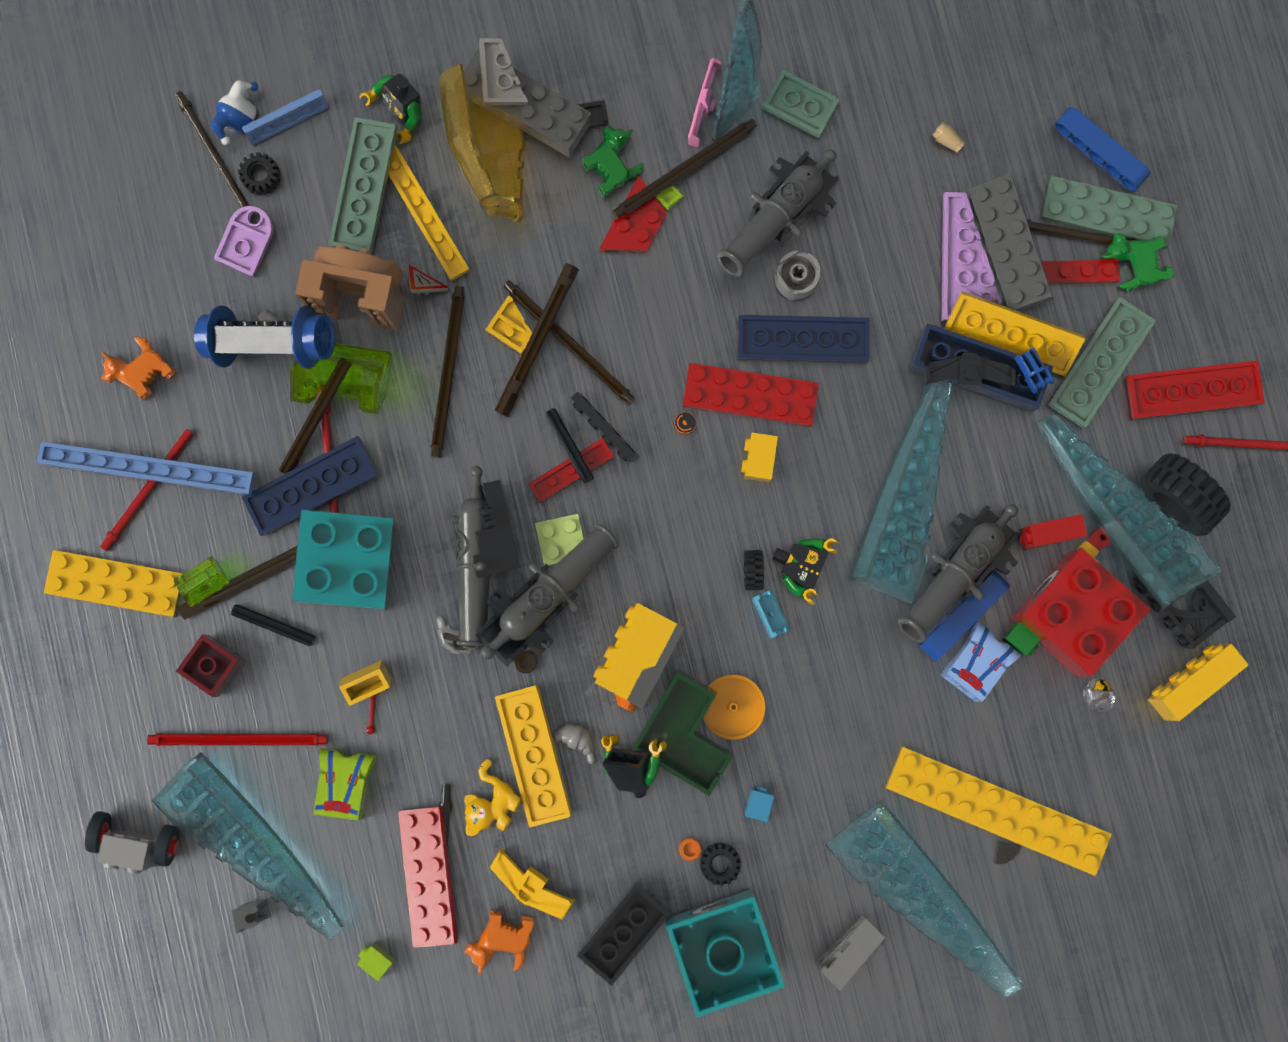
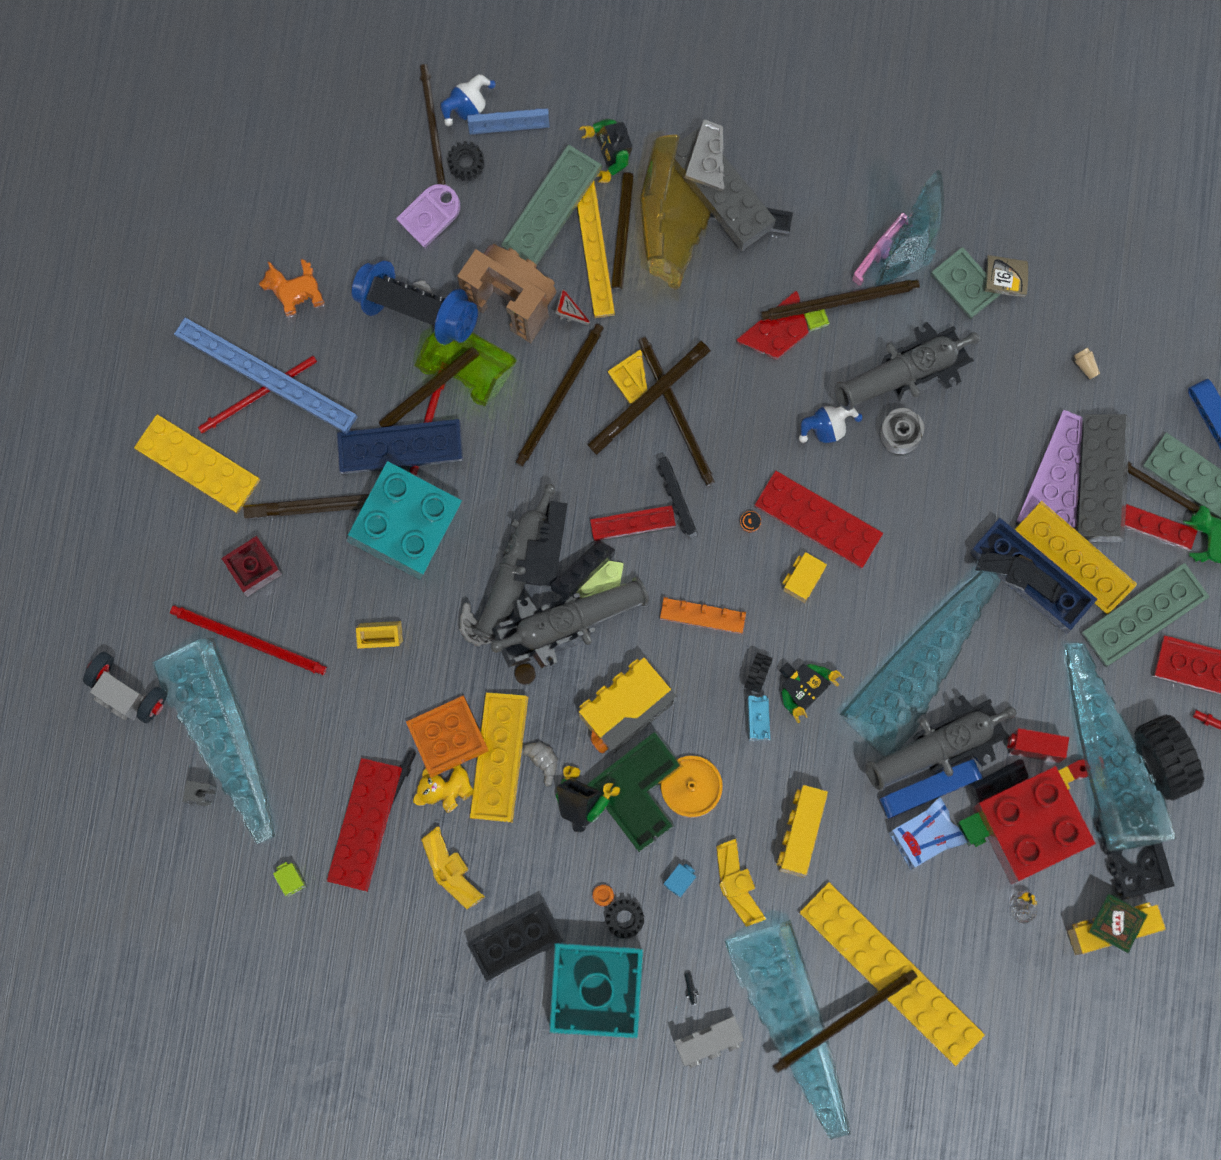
camera: 25 degrees right, 5 degrees down
clear neon green brick [173,556,229,607] -> none
black axle [231,604,315,646] -> none
lime piece [313,748,377,820] -> none
red hinge [366,693,378,735] -> none
orange animal [464,909,534,975] -> none
black axle [545,408,594,484] -> none
green animal [581,125,644,198] -> none
dark blue plate [738,315,870,362] -> none
clear smoke tile [994,841,1022,864] -> none
blue arm [1014,347,1054,393] -> none
none -> orange plate [406,695,489,778]
none -> black plate [550,540,615,600]
none -> dark brown axle [612,172,634,290]
none -> orange hinge [660,597,746,634]
none -> black piece [684,972,699,1005]
none -> yellow plate [716,839,766,927]
none -> dark brown piece [772,969,918,1074]
none -> yellow brick [777,785,828,878]
none -> piece [799,406,863,443]
none -> black hinge [971,759,1029,803]
none -> dark tan slope [985,255,1028,298]
none -> tile [1088,894,1148,954]

